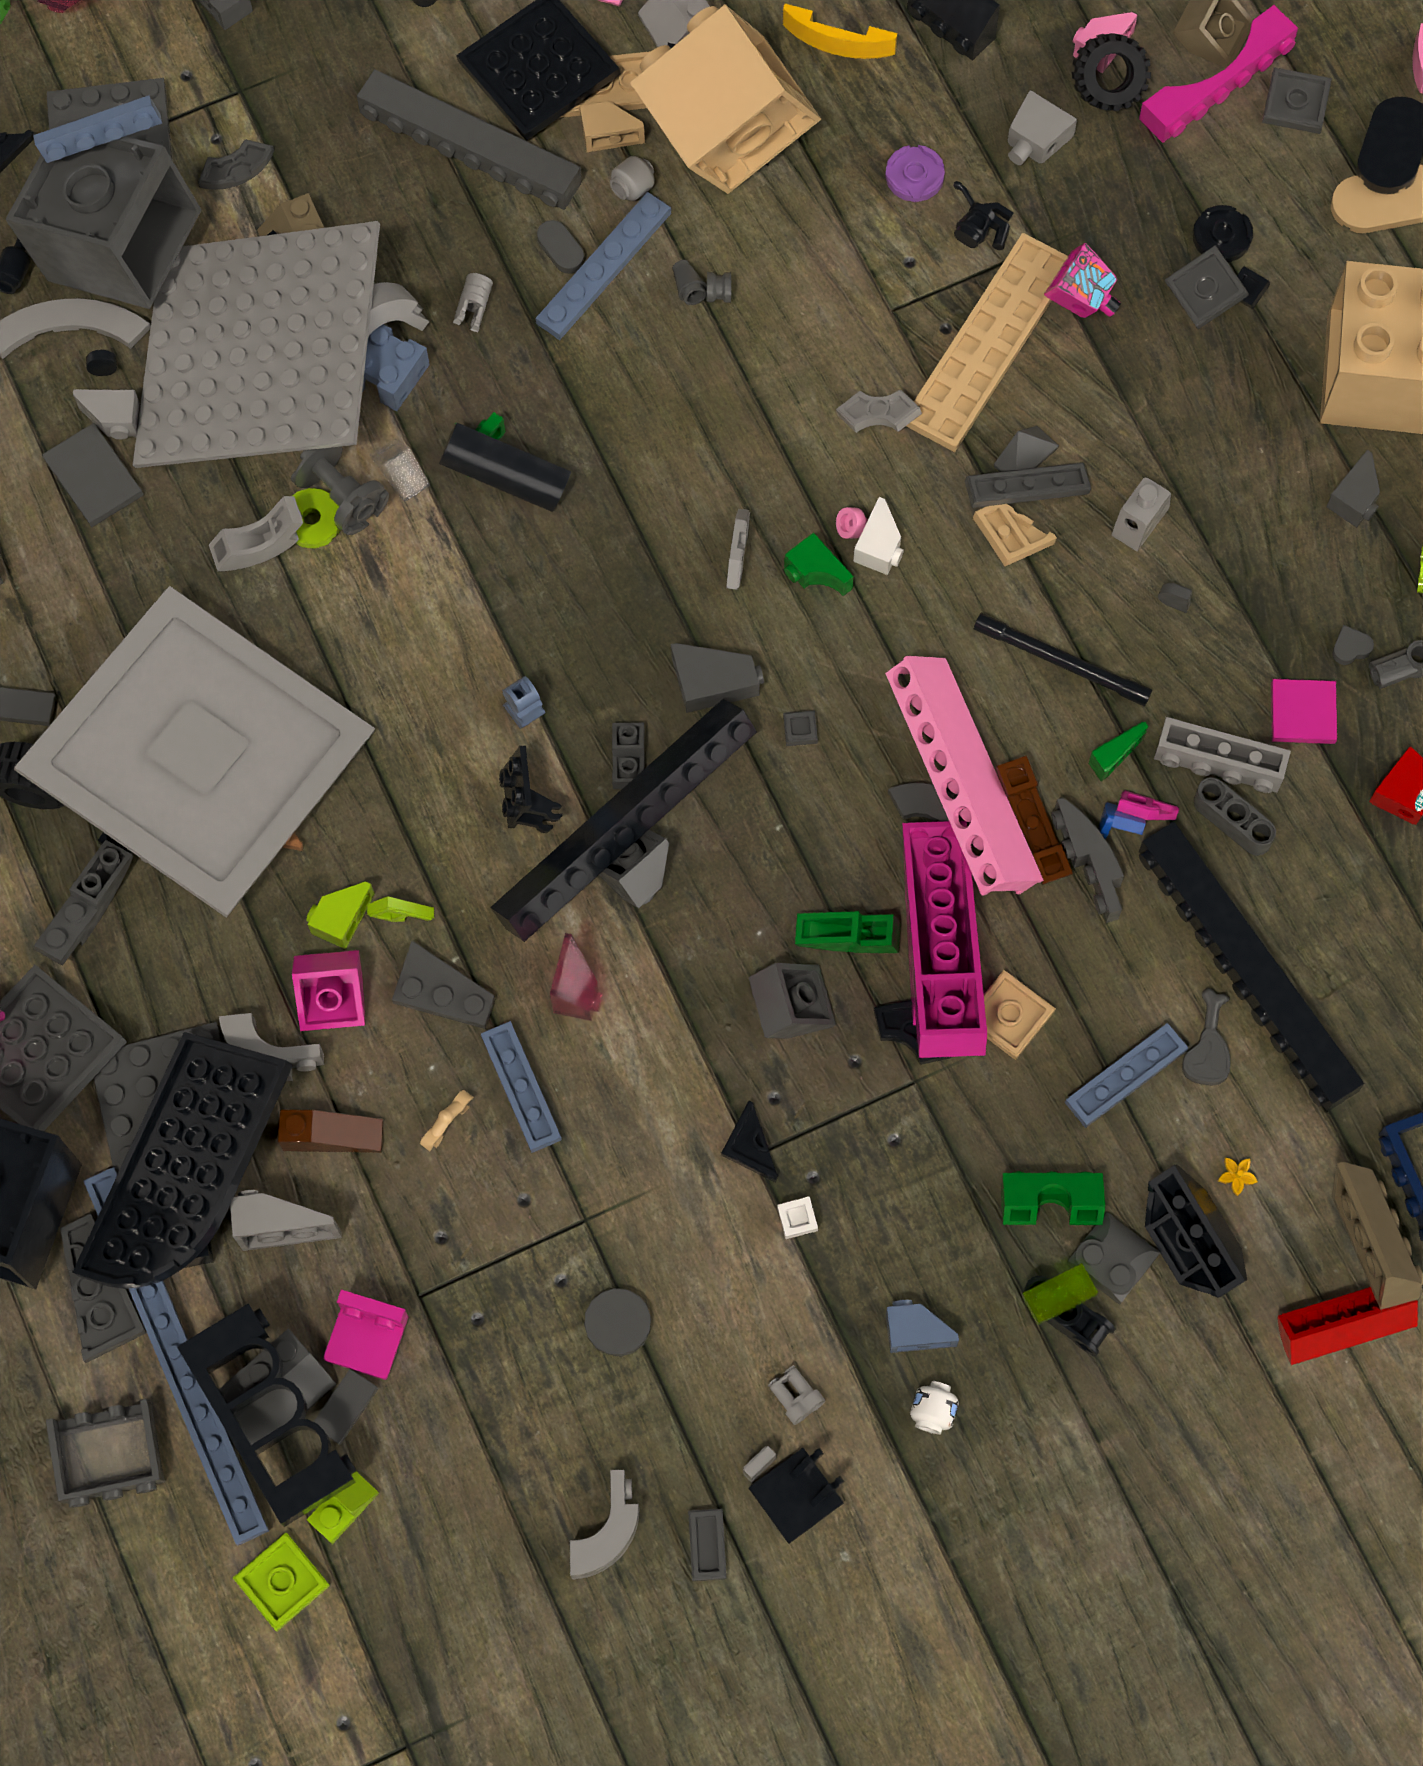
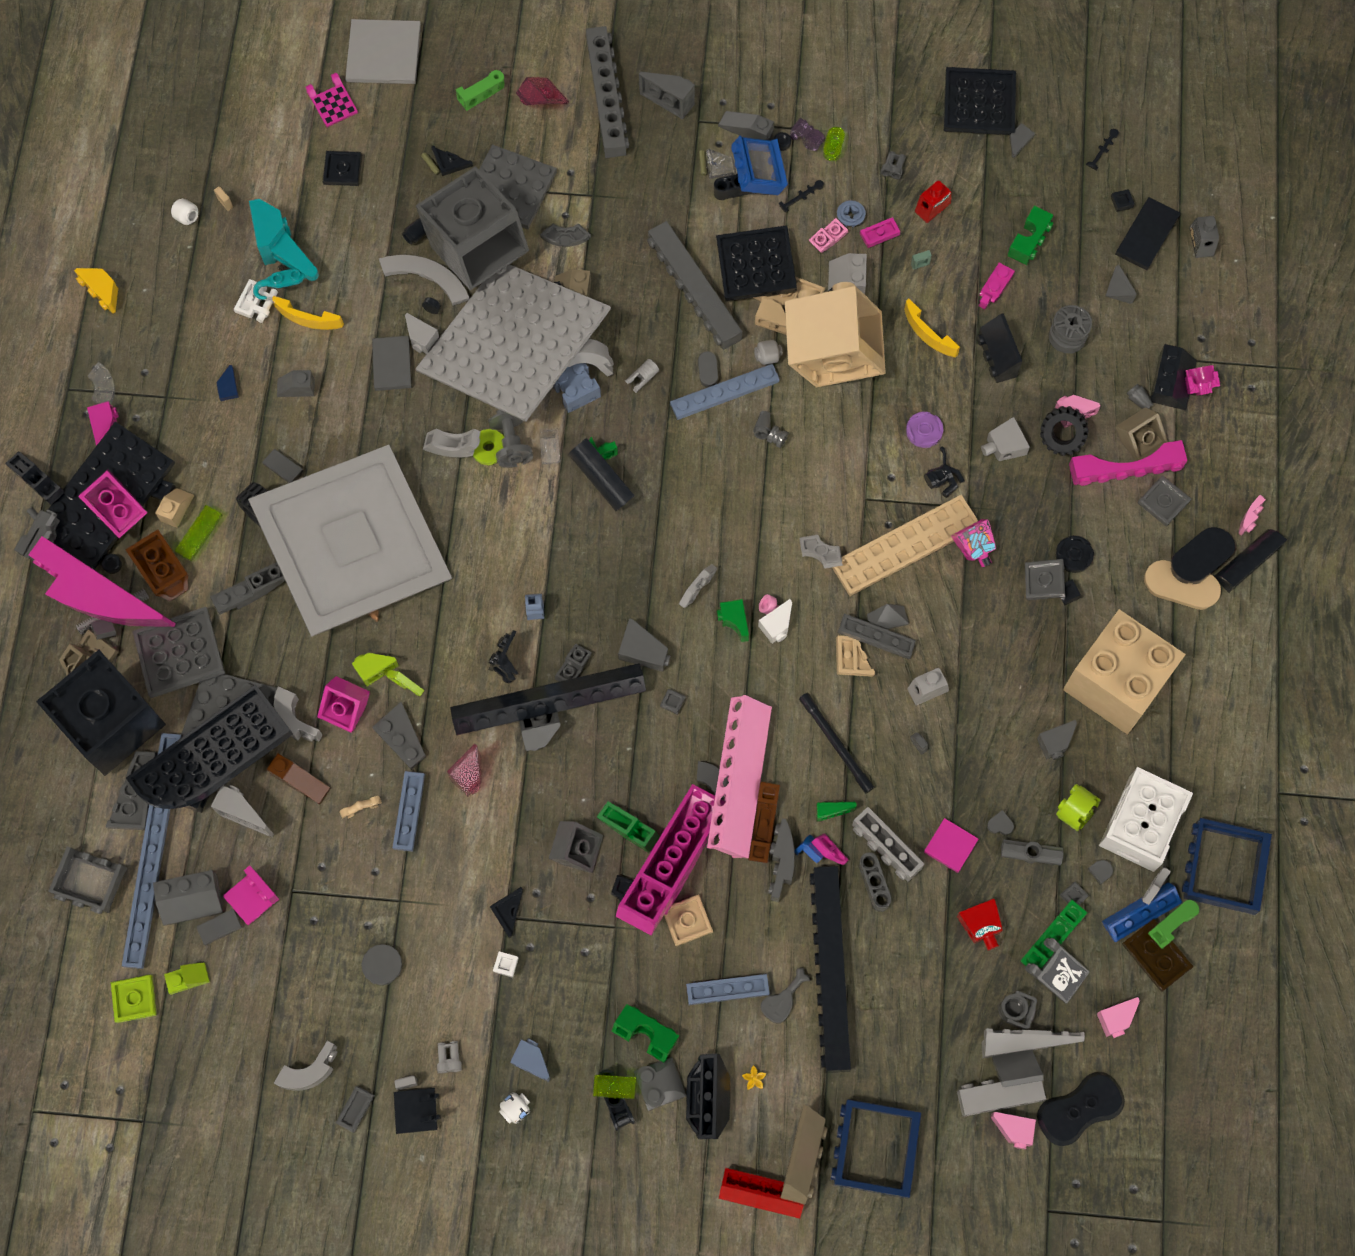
camera: 30 degrees right, 0 degrees up
sand blue plate [33,95,162,163] -> none
black fence [177,1303,357,1527] -> none

